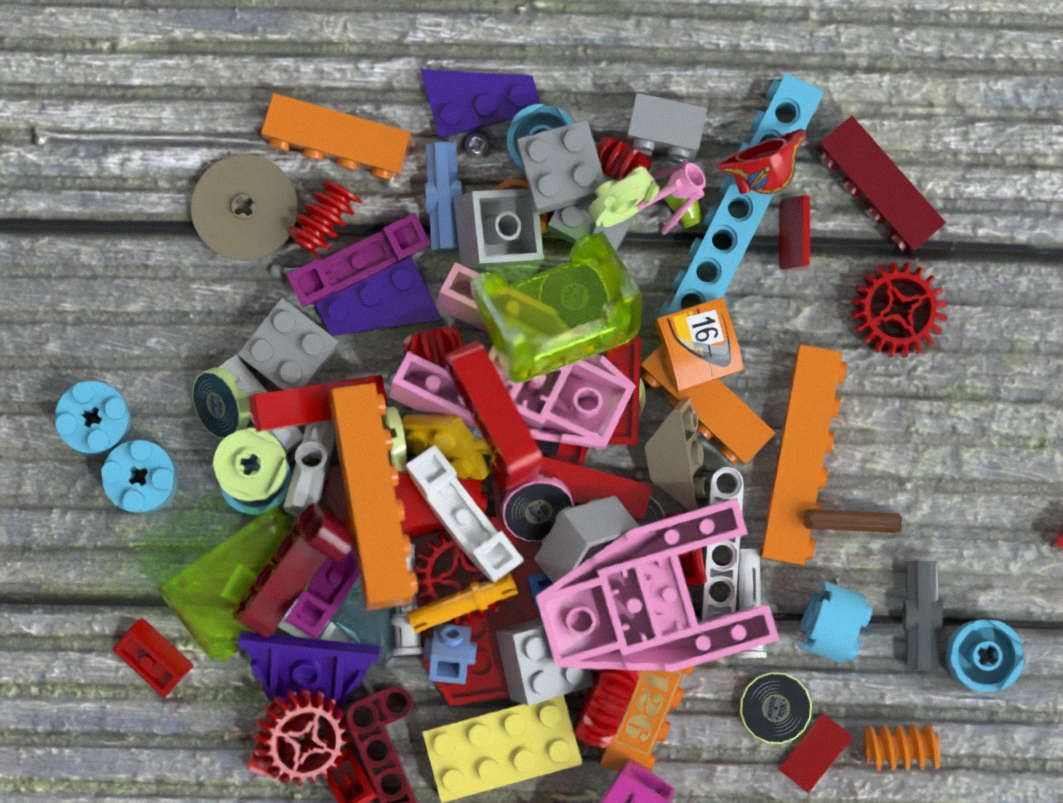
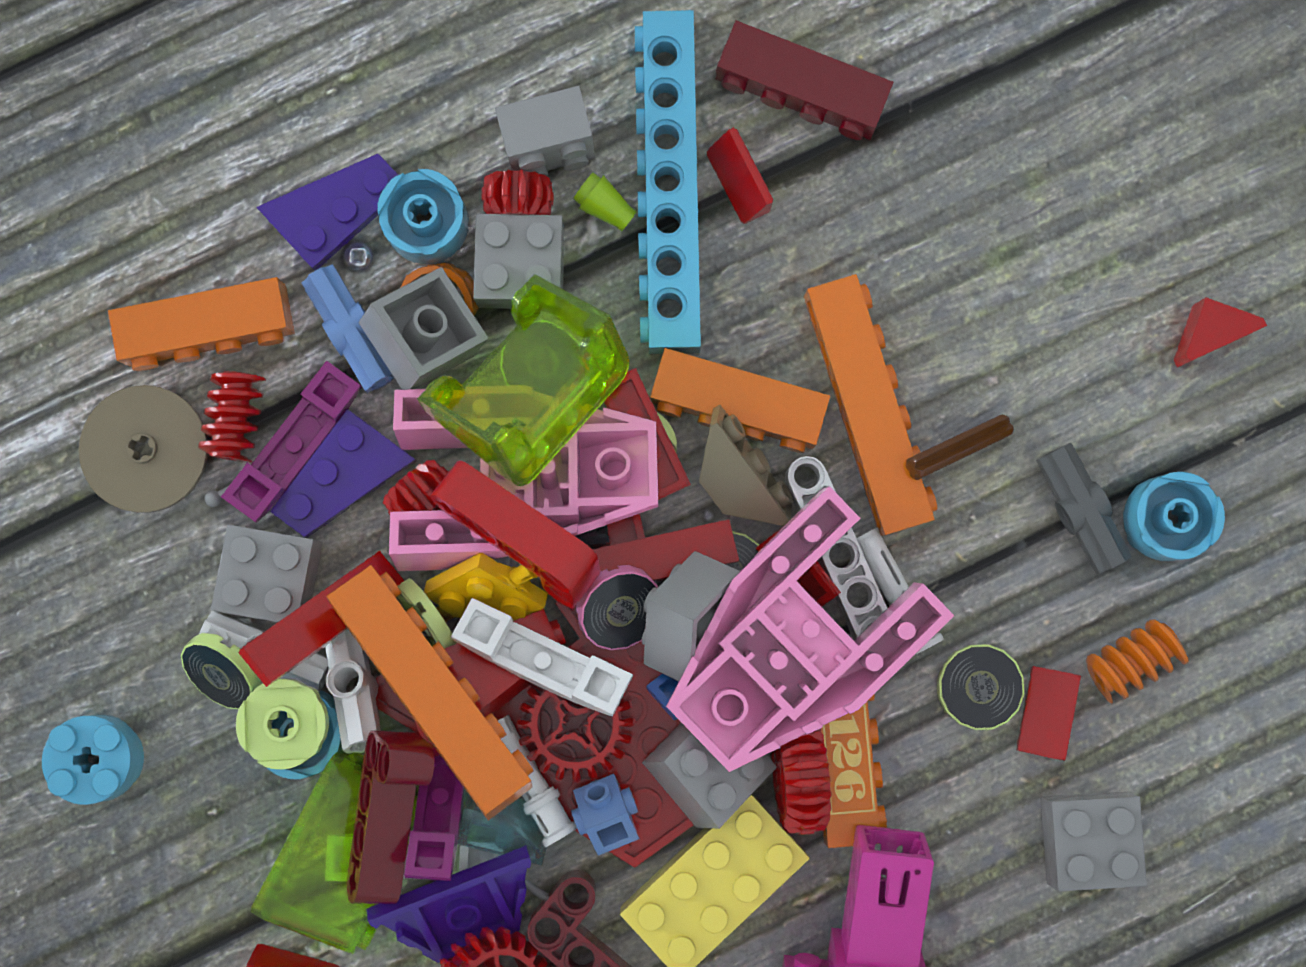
camera: 25 degrees left, 0 degrees up
medium azure brick [101,440,179,514] -> none
light orange pin [407,572,518,634] -> none
light grey brick [517,120,605,215] -> none
yellowish green plate [588,167,659,227] -> none
bright pink plant [636,160,706,235] -> none
slope [654,297,744,393] -> none
red hat [715,129,806,194] -> none
medium azure brick [798,580,872,663] -> none
red gear [850,262,947,358] -> none

